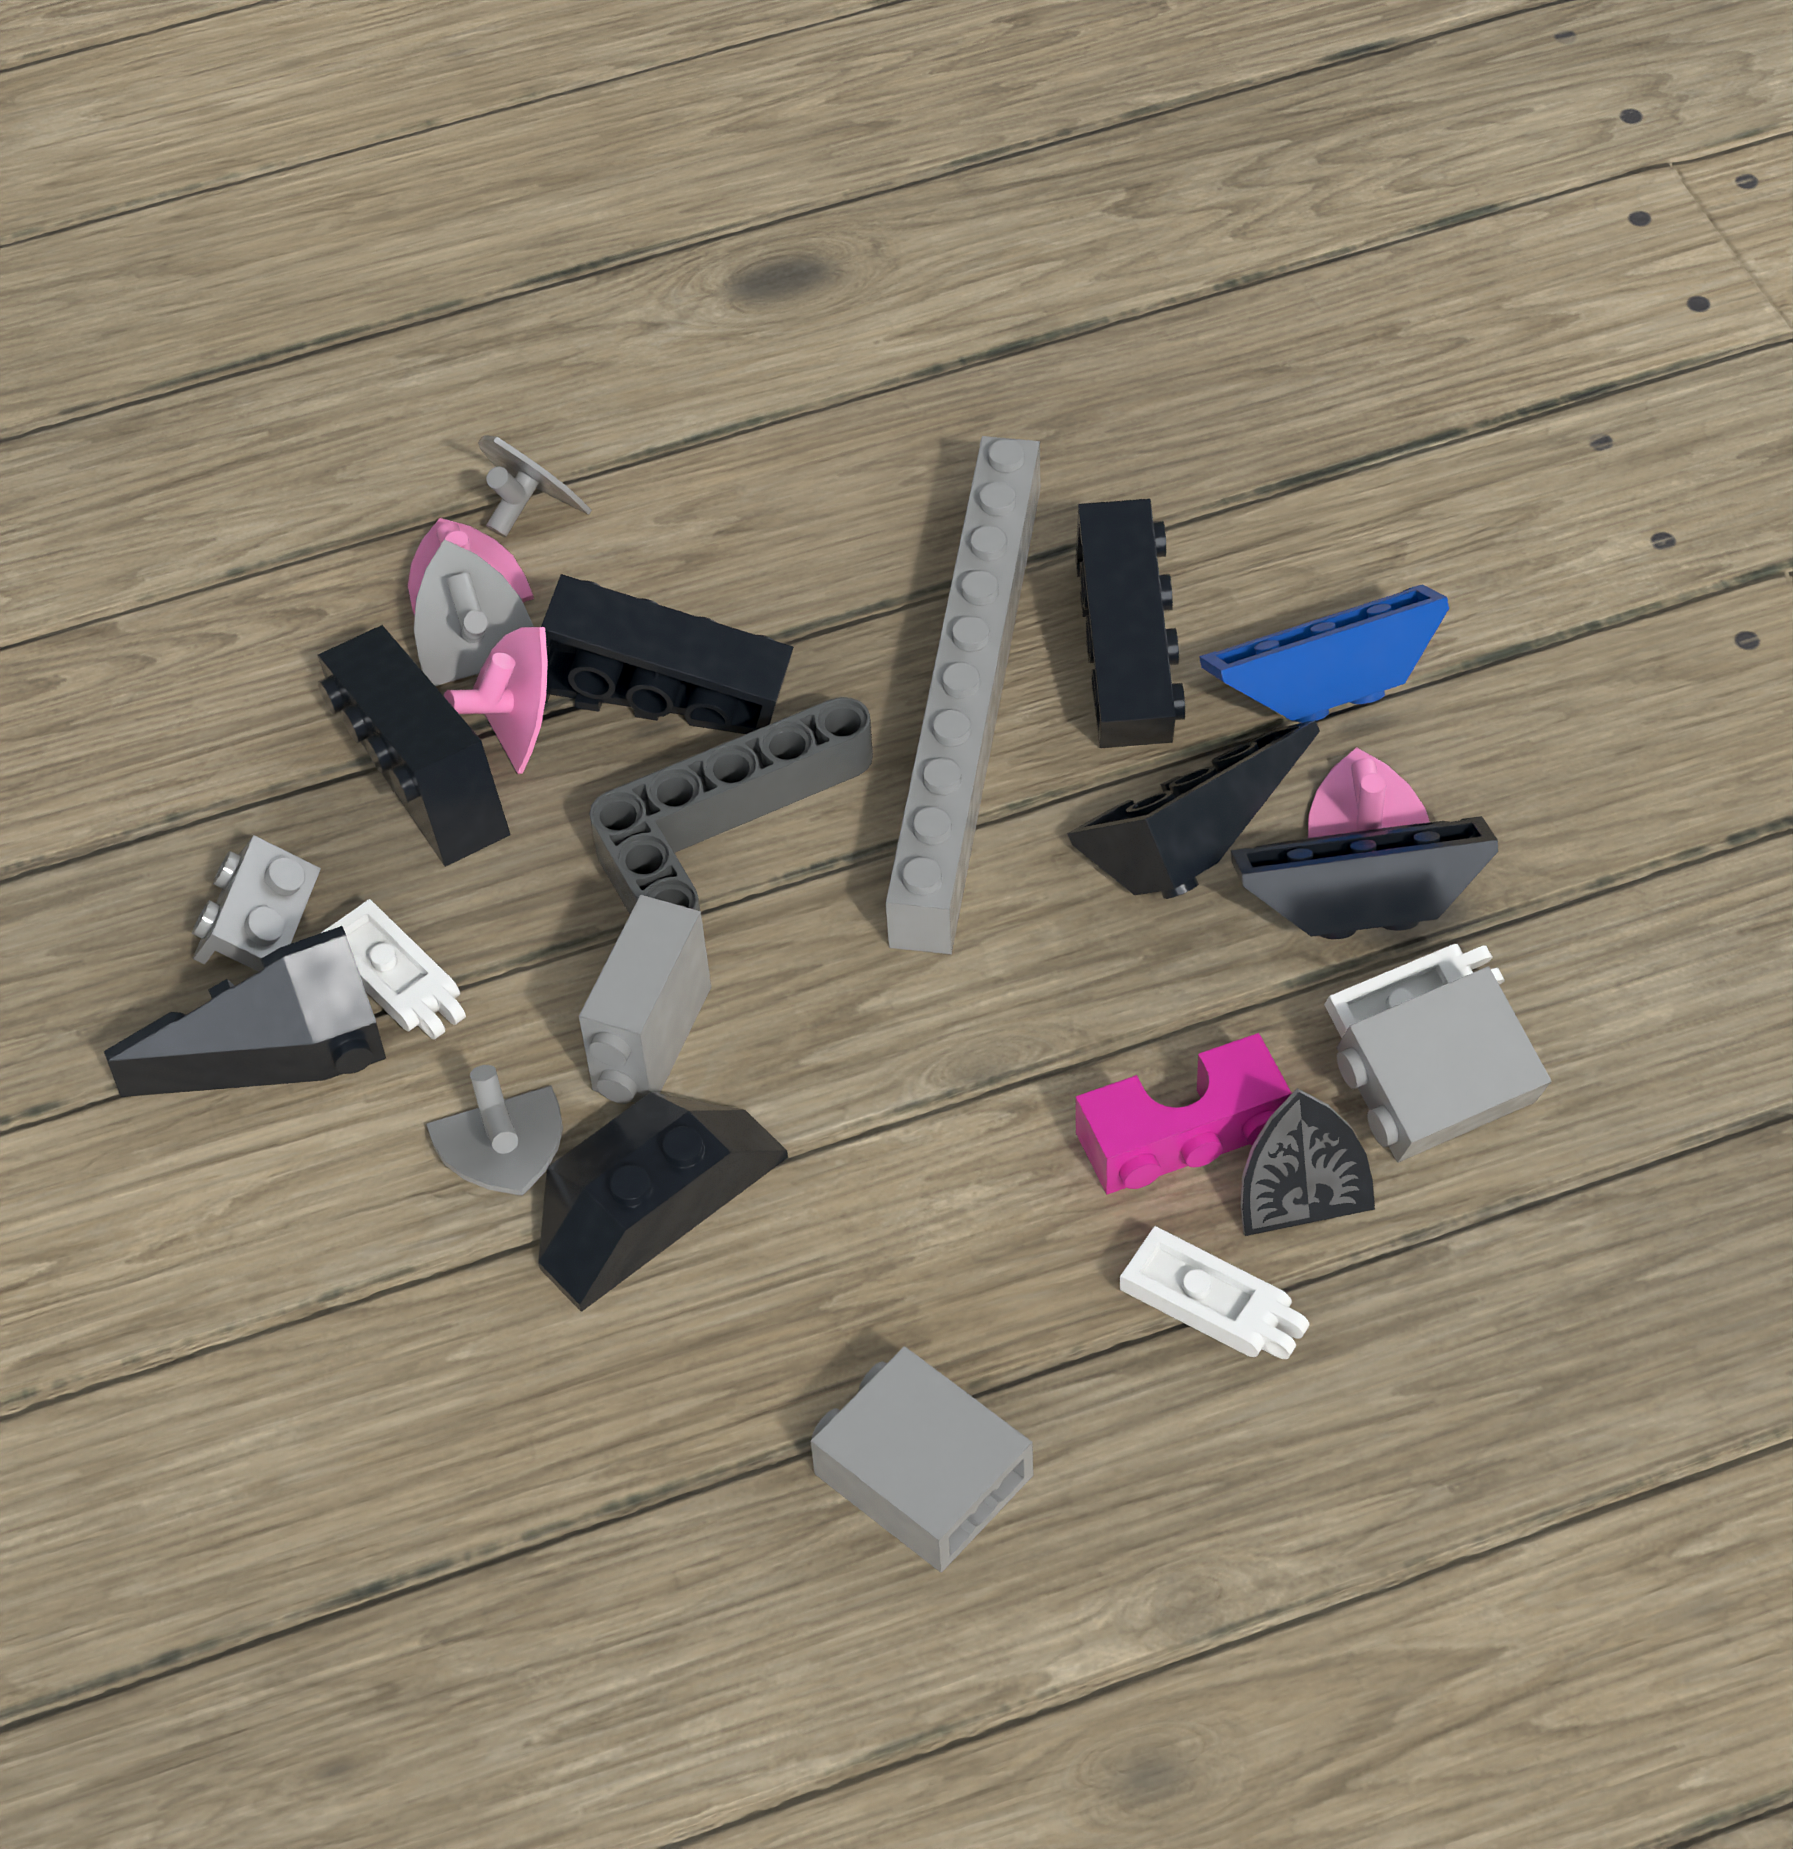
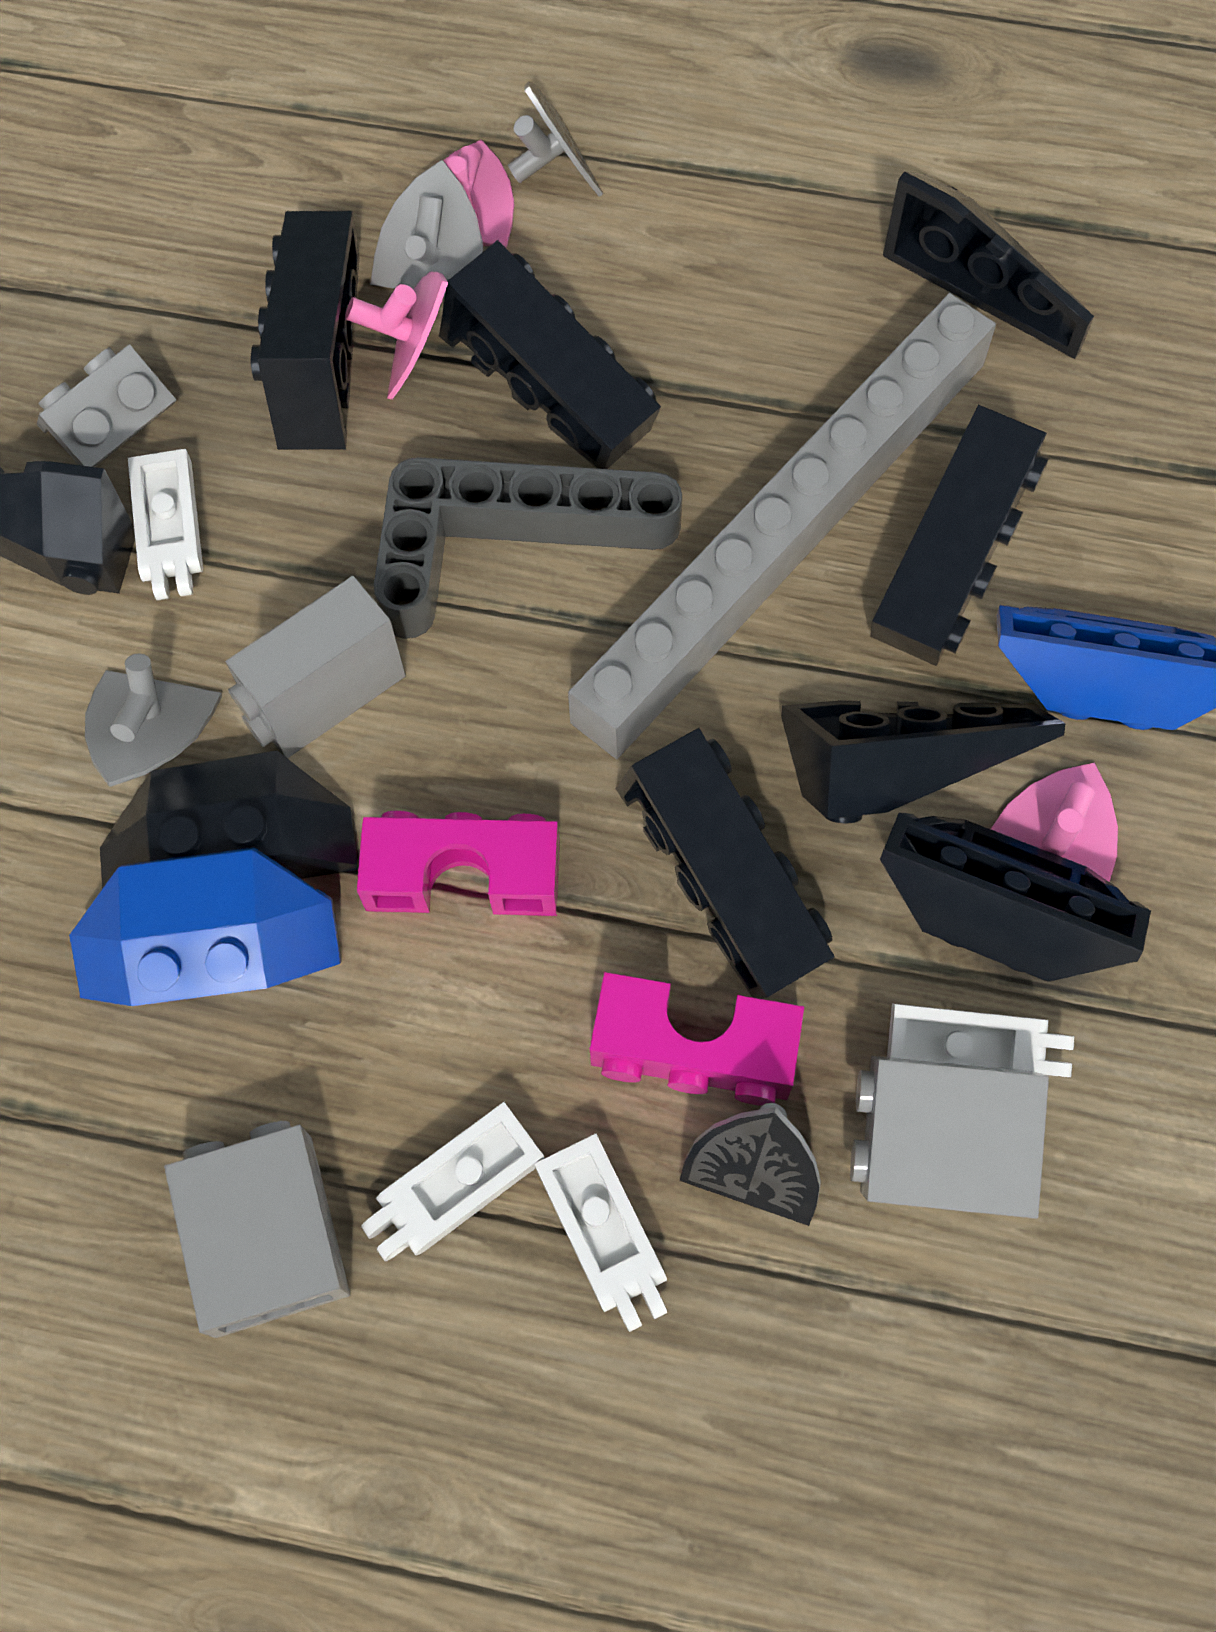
camera: 30 degrees right, 15 degrees up
none -> blue wedge [69,848,342,1006]
none -> dark pink arch [357,811,560,916]
none -> white hinge [361,1102,545,1261]
none -> black wedge [616,728,835,999]
none -> black wedge [883,171,1094,359]

